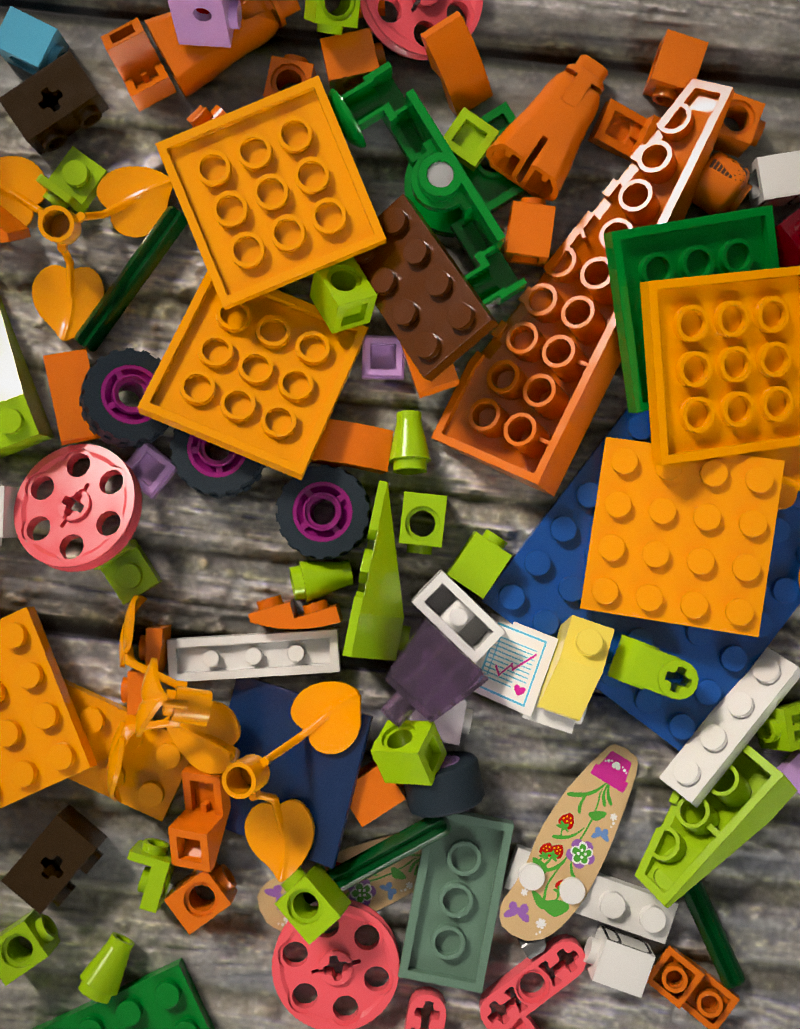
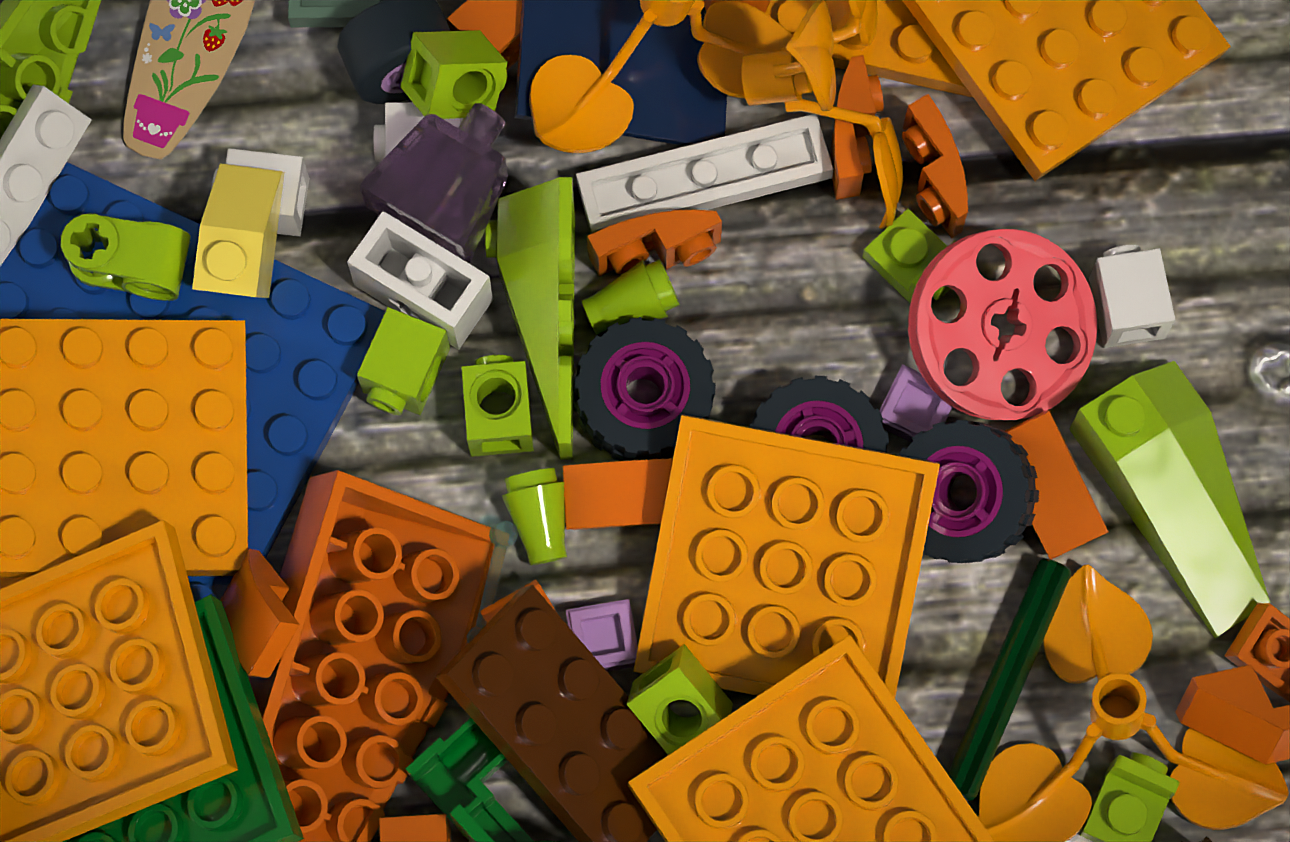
camera: 170 degrees right, 15 degrees down
white sticker [465,613,559,717] -> none
none -> orange slope [220,549,300,678]
none -> clear light blue hinge [466,521,518,644]
none -> orange slope [902,93,968,238]

